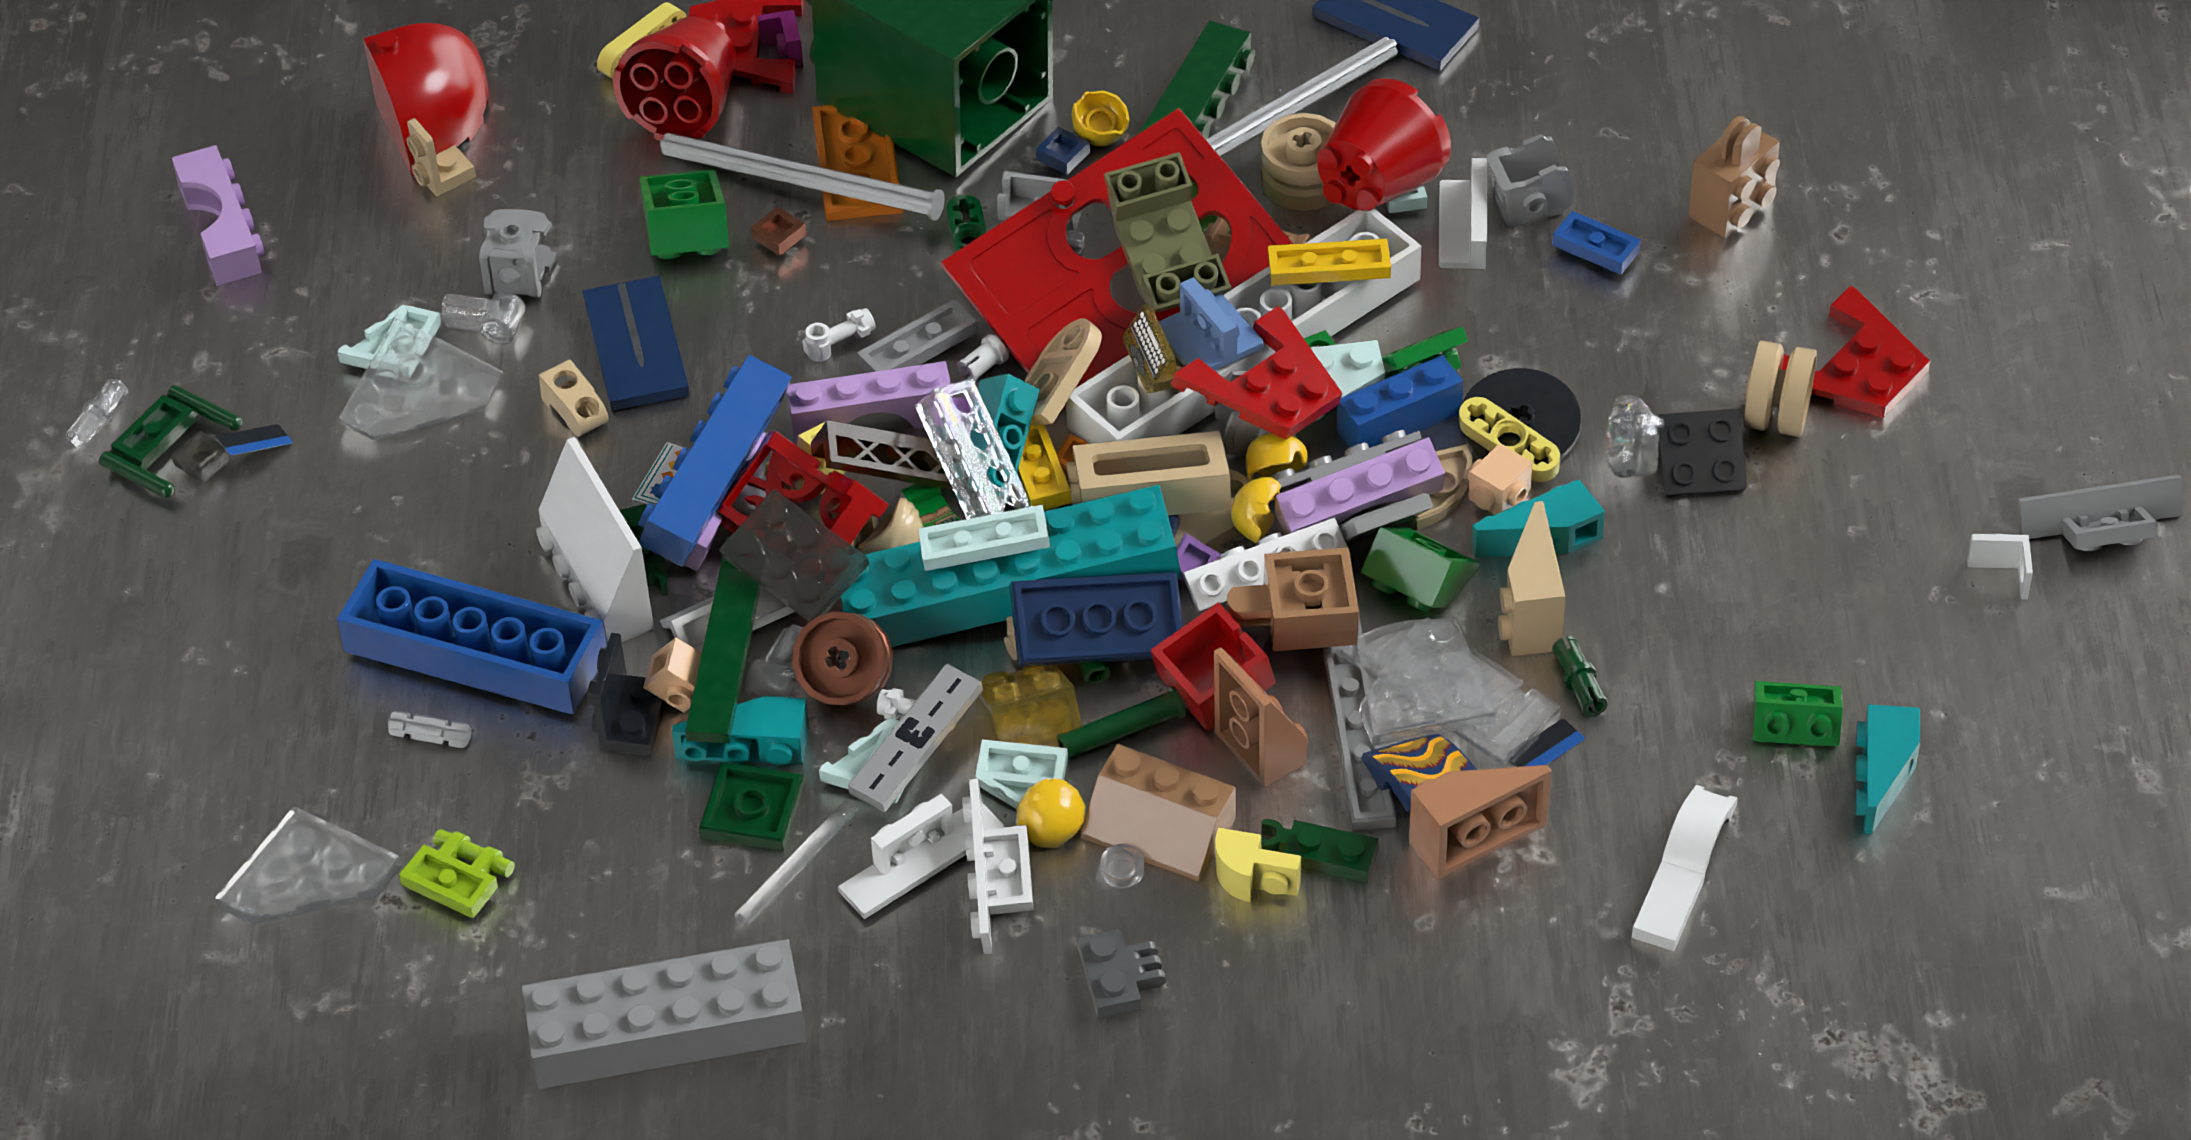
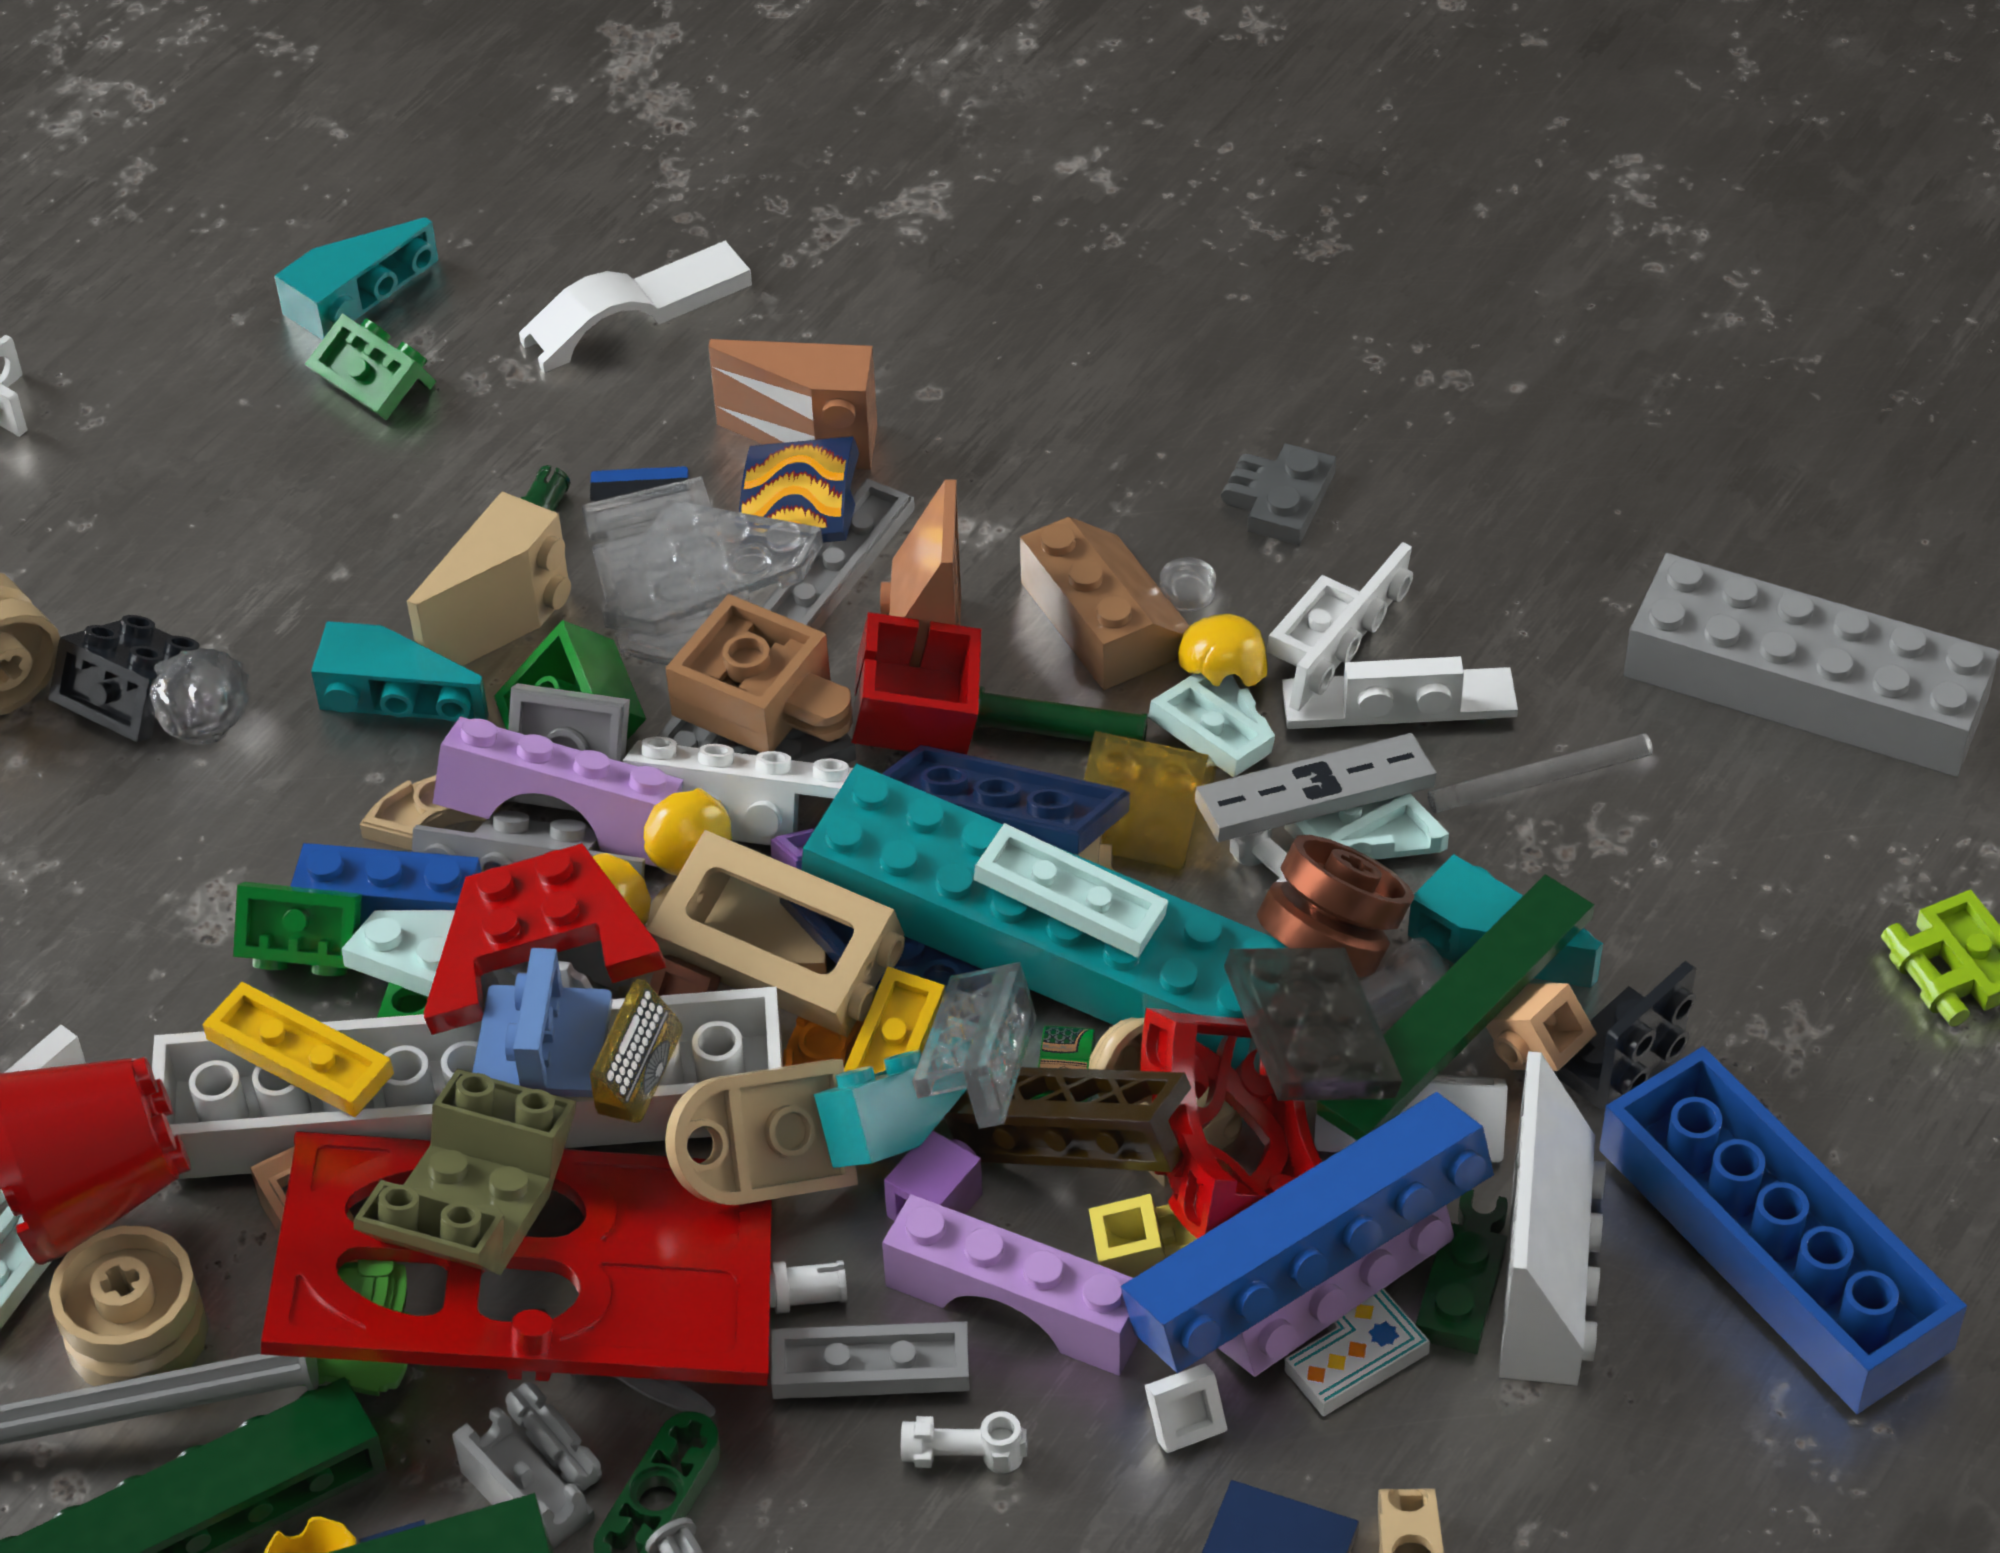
camera: 145 degrees left, 0 degrees up
light grey axle [387,711,471,748] -> none
dark green tile [699,762,805,851] -> none
light yellow brick [1215,828,1301,902] -> none
dark green plate [1261,819,1379,883] -> none
black piece [1459,368,1581,465] -> none
light yellow beam [1459,397,1560,482] -> none
light nougat brick [1467,443,1533,515] -> none

